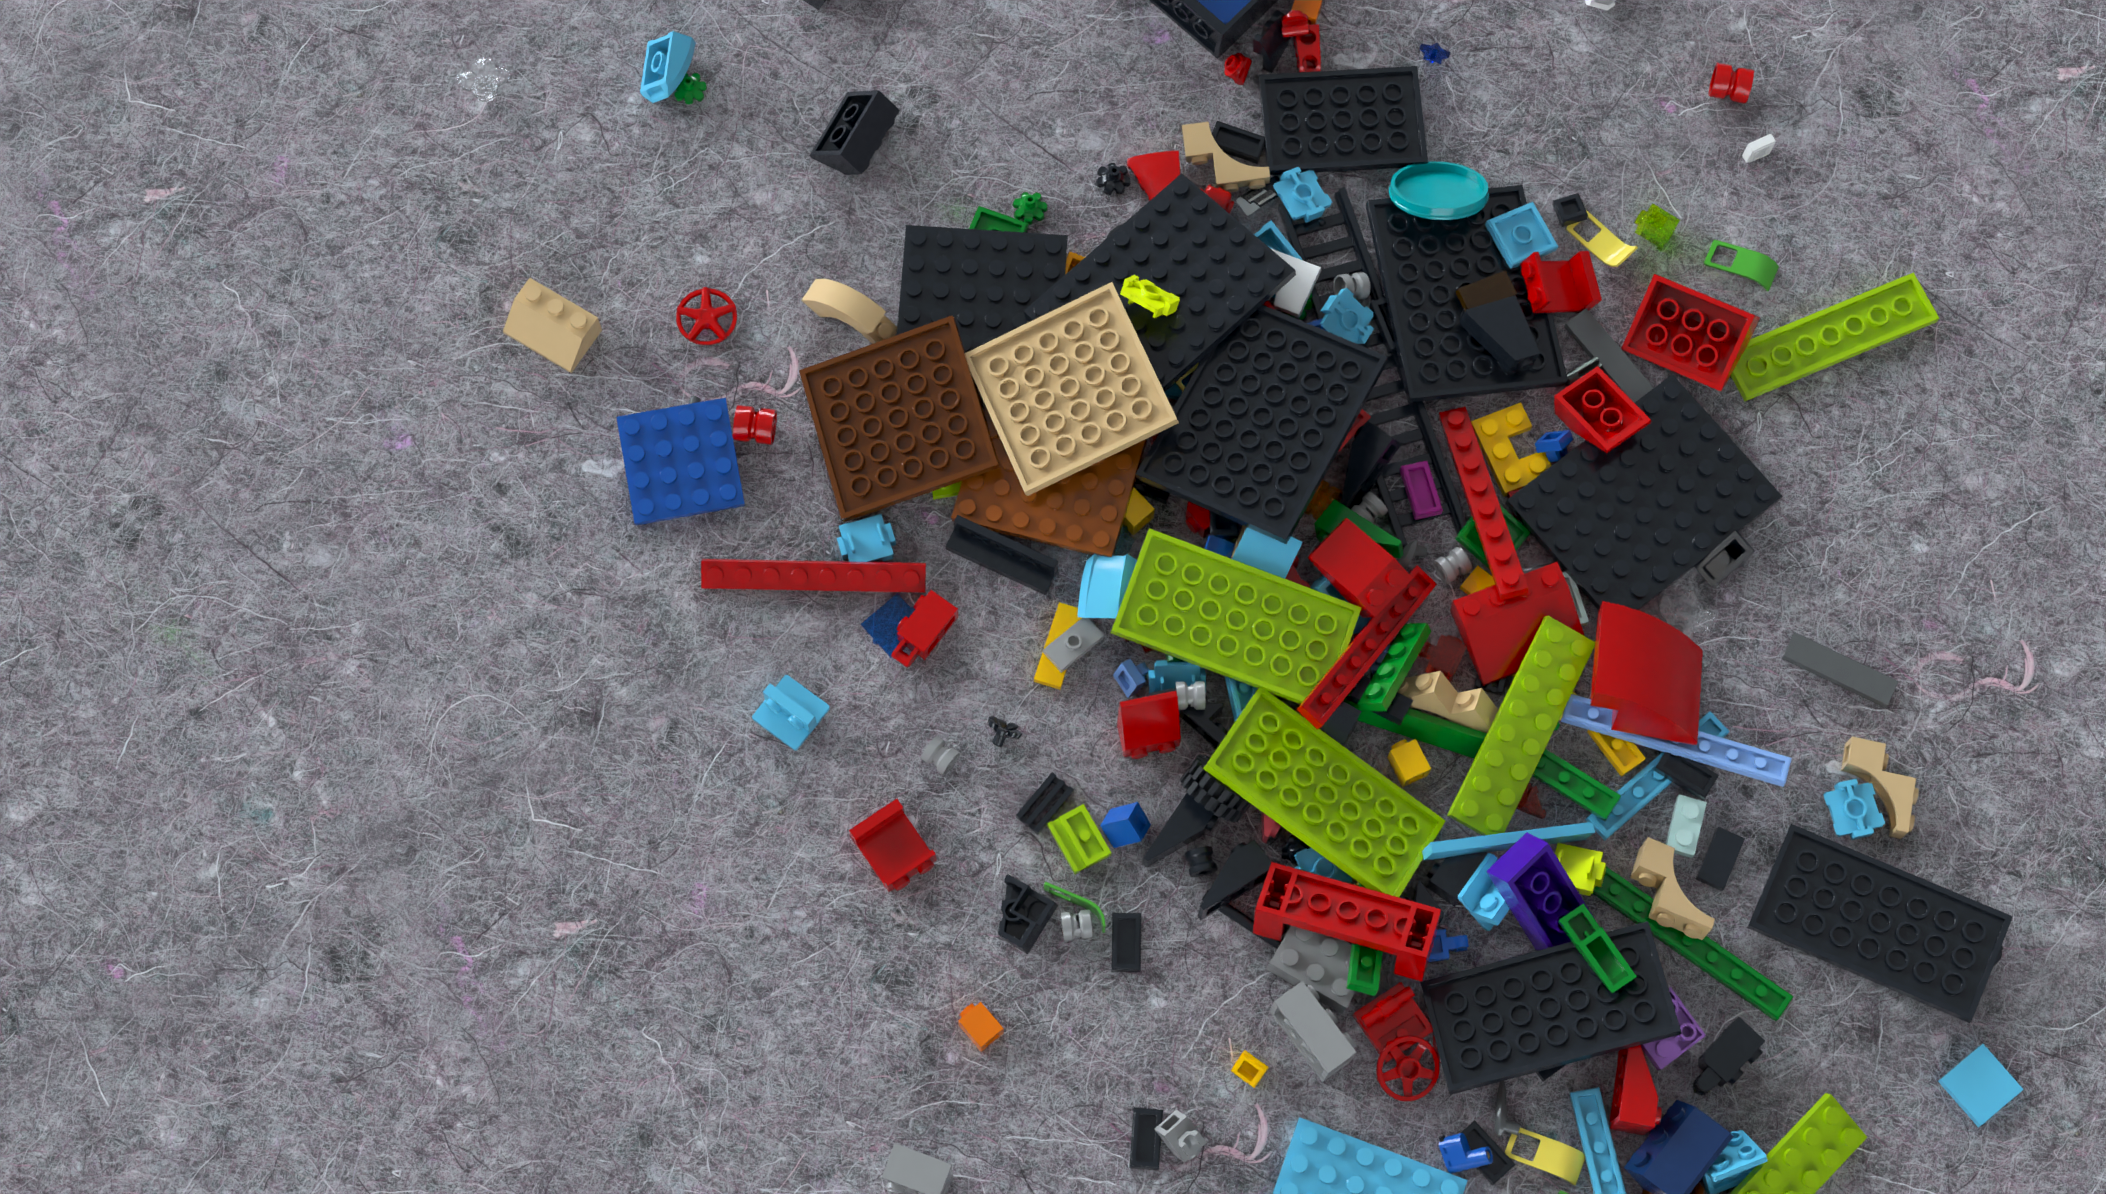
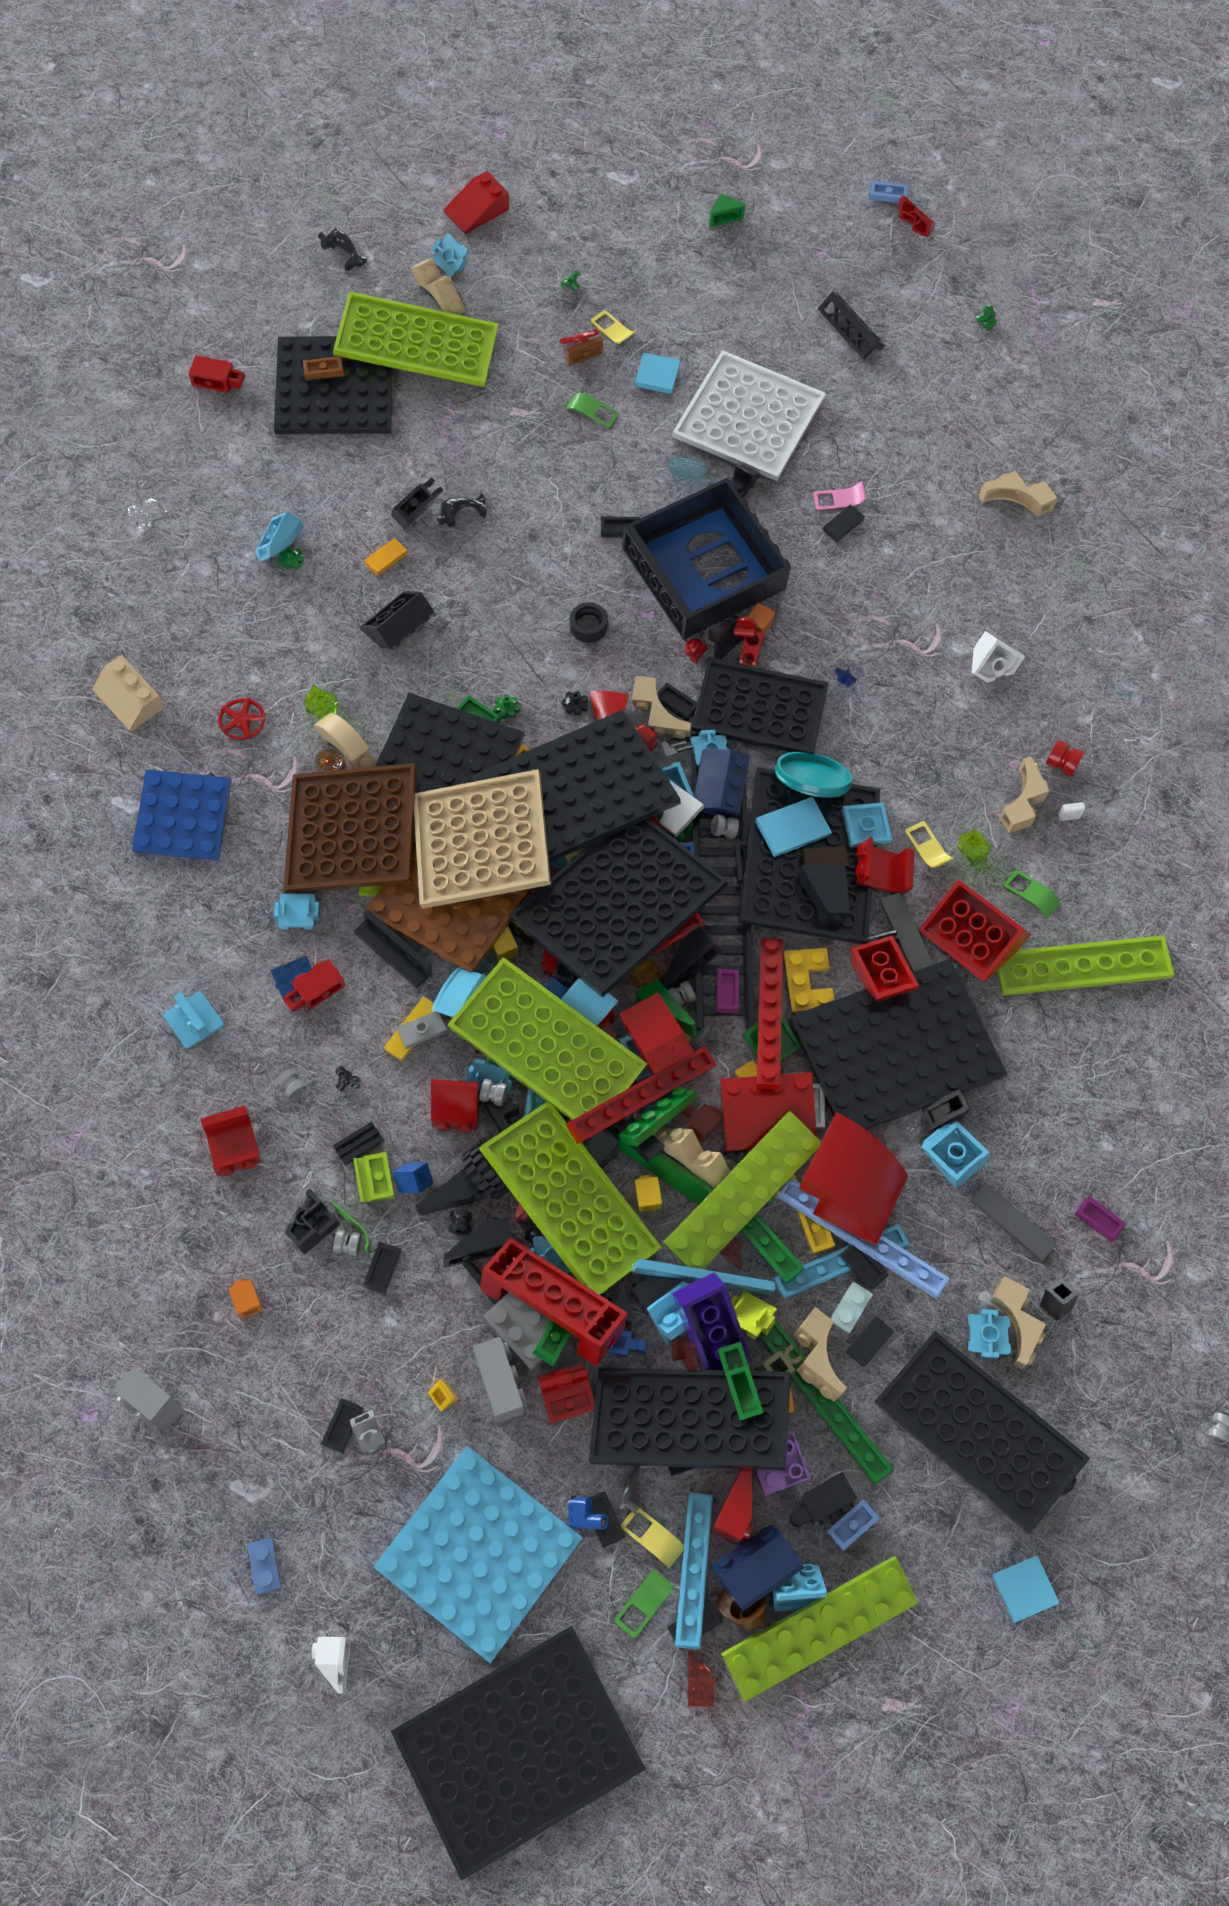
camera: 15 degrees right, 5 degrees down
red plate [701,559,926,593] -> none
red wheel [733,405,777,445] -> none
medium blue tile [1113,658,1149,698] -> none
neon yellow piece [1120,275,1180,318] -> none
medium azure piece [1320,288,1374,344] -> none
red wheel [1376,1035,1440,1102] -> none
light grey wheel [1433,547,1472,585] -> none
blue tile [1535,430,1573,463] -> none
black tile [1552,193,1588,227] -> none
none -> clear neon green brick [304,685,339,718]
none -> clear orange wheel [315,747,346,772]
none -> light orange tile [364,538,408,577]
none -> black tyre [570,602,608,643]
none -> clear red slope [668,1335,697,1371]
none -> dark blue slope [693,749,750,819]
none -> medium azure tile [755,797,832,857]
none -> olive brick [755,1344,803,1374]
none -> medium blue plate [826,1499,880,1551]
none -> medium azure slope [922,1121,990,1188]
none -> tan arch [999,756,1049,834]
none -> black brick [1040,1278,1079,1321]
none -> magenta tile [1074,1195,1126,1243]

